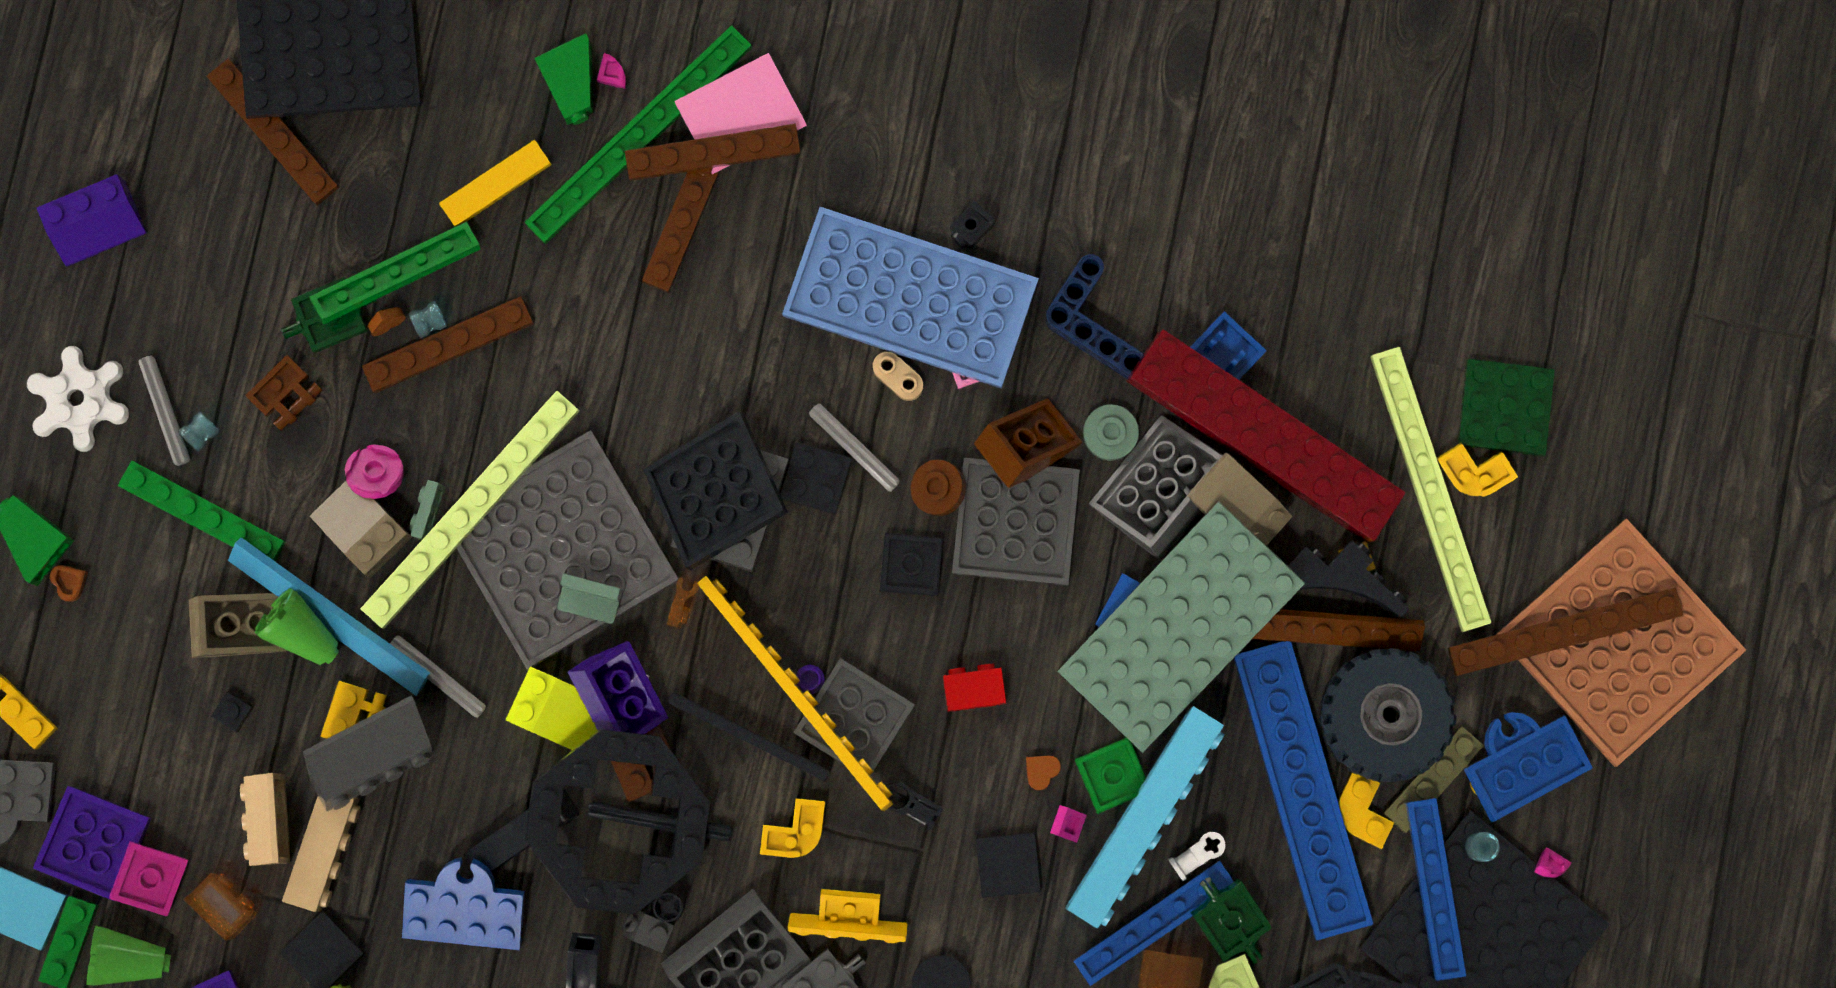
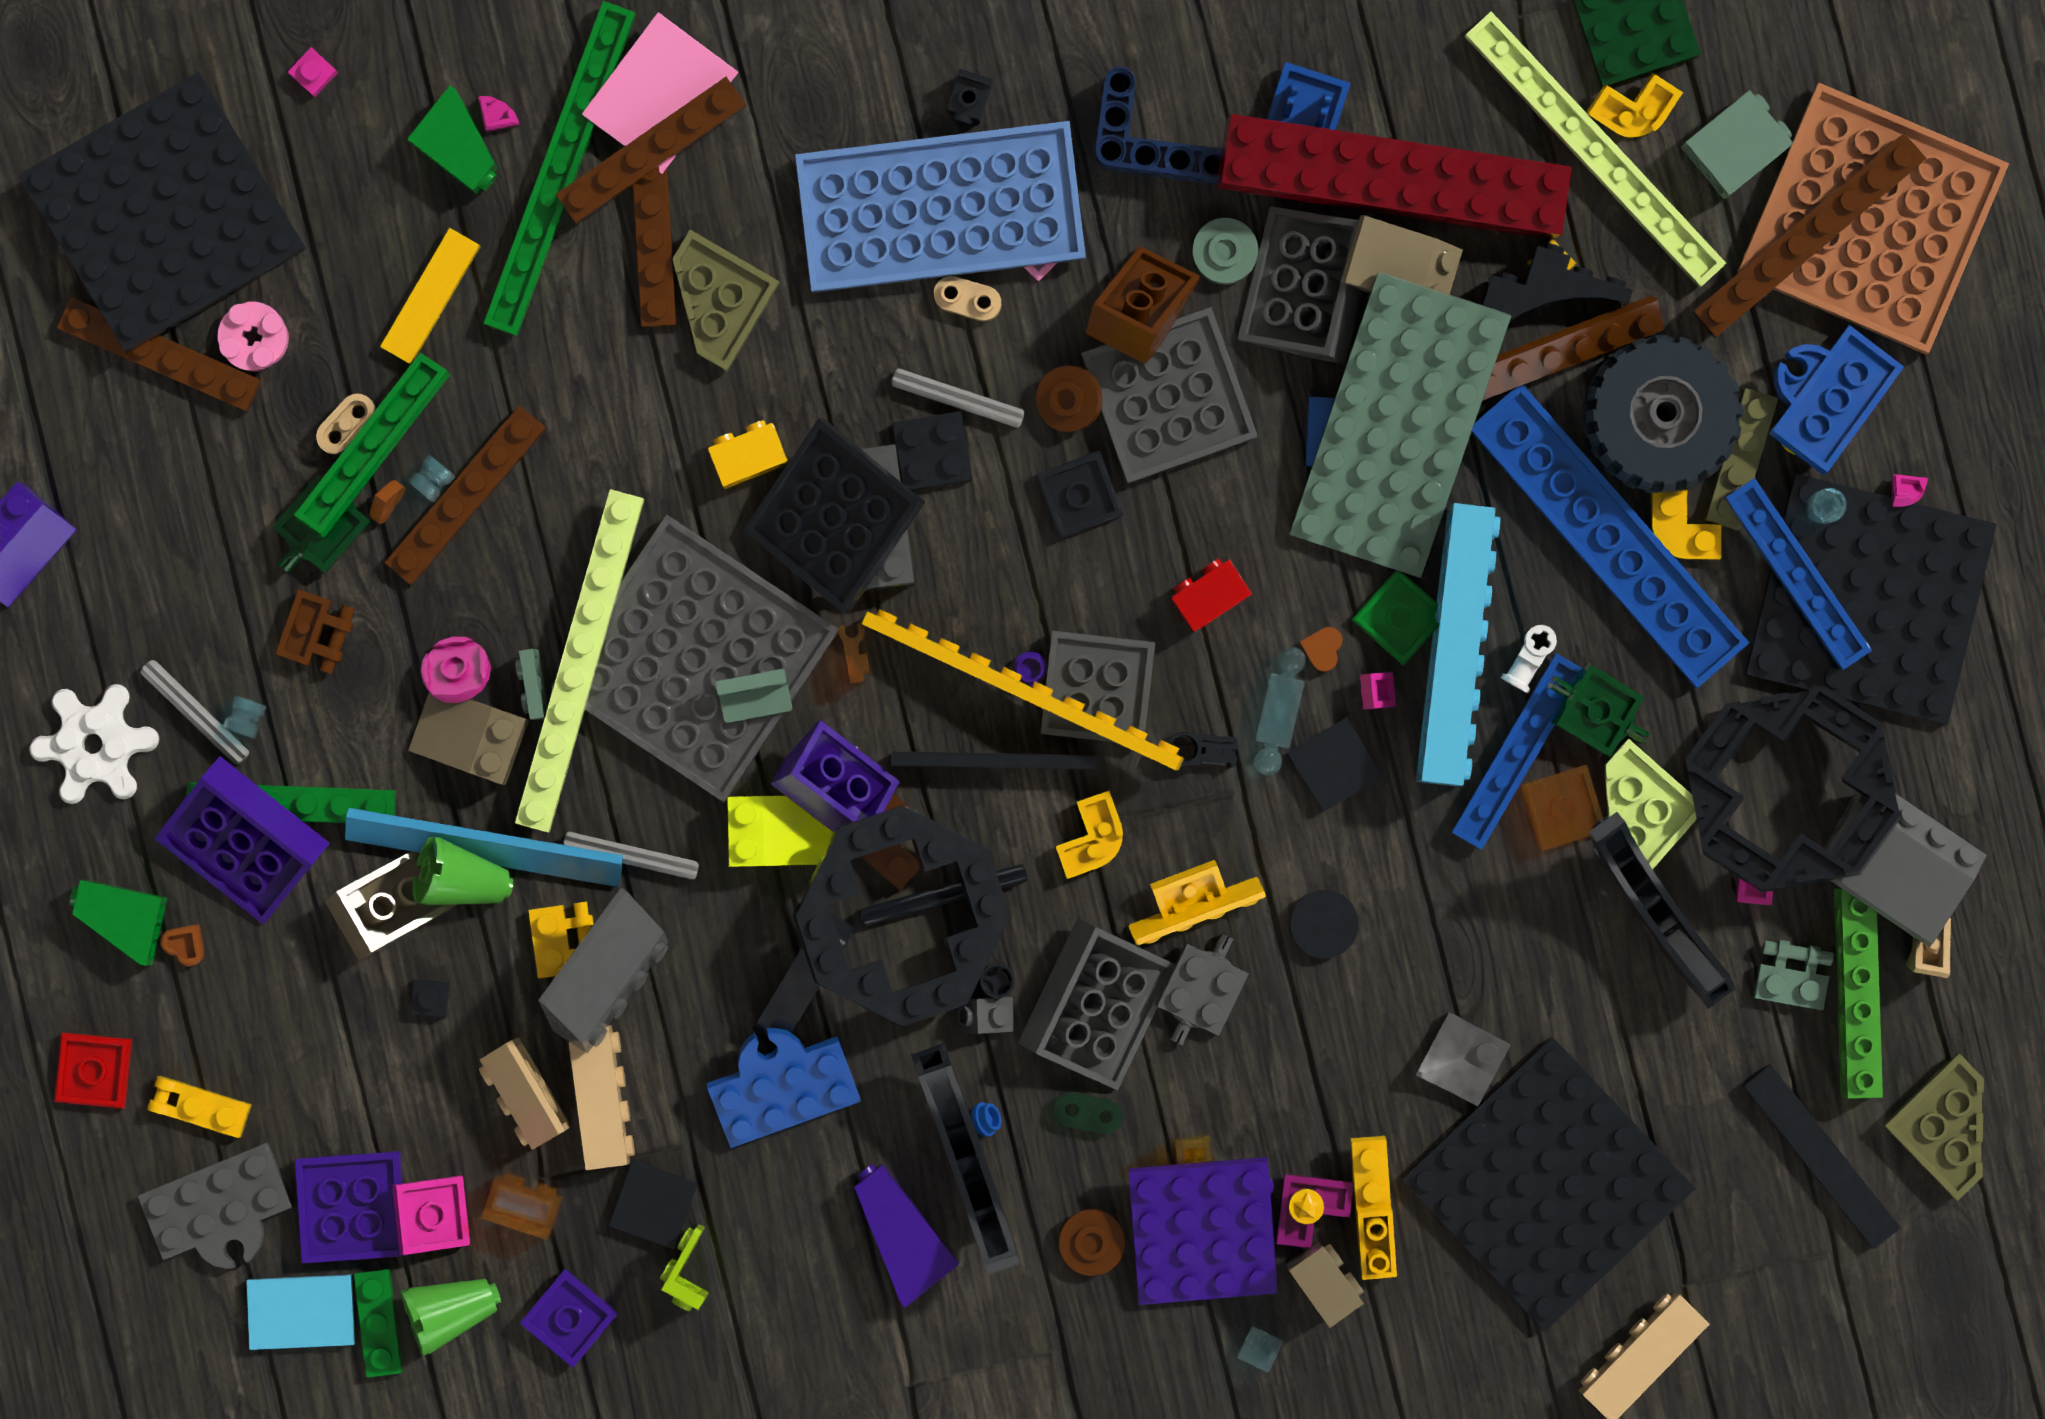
camera: 30 degrees left, 5 degrees up
none -> dark purple slope [154,756,330,925]
none -> bright pink plate [218,302,289,372]
none -> tan plate [316,394,376,455]
none -> olive plate [672,230,780,372]
none -> yellow brick [708,420,789,489]
none -> clear light blue plate [1254,647,1306,775]
none -> sand green brick [1681,90,1794,200]

